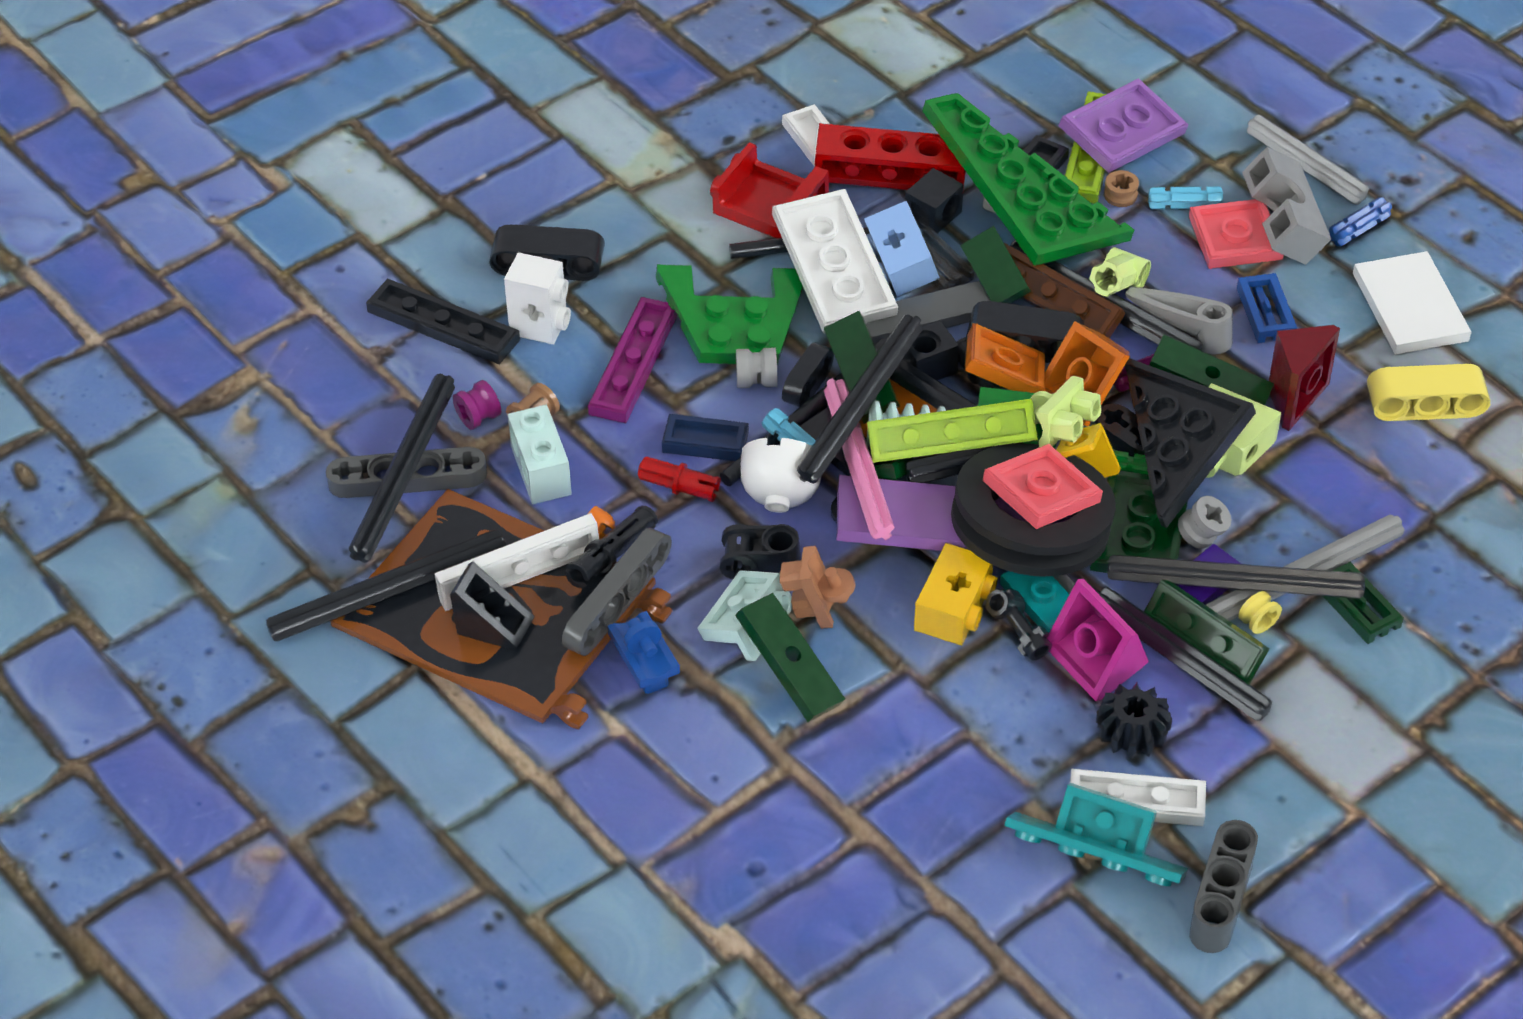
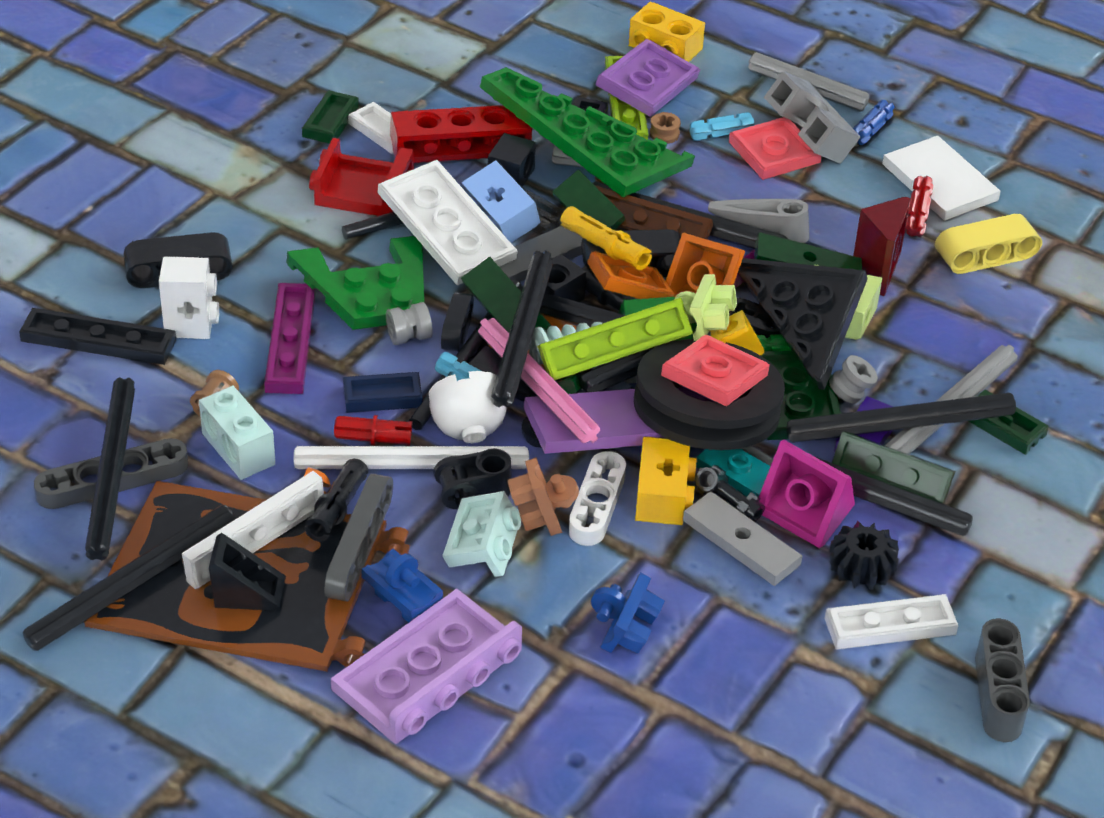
camera: 20 degrees left, 5 degrees down
magenta wheel [452,380,502,430] -> none
dark green tile [735,593,846,722] -> none
teal bracket [1004,783,1188,887] -> none
yellowish green piece [1089,247,1151,297] -> none
blue tile [1237,273,1297,343] -> none
light yellow bush [1238,591,1282,634] -> none
none -> white axle [294,446,529,469]
none -> dark green tile [302,90,359,144]
none -> lavender bracket [331,589,522,744]
none -> yellow pin [560,206,652,270]
none -> white beam [569,451,626,546]
none -> blue hips [591,572,665,654]
none -> yellow brick [628,1,705,62]
none -> light grey tile [683,491,803,586]
none -> red axle [906,176,934,237]

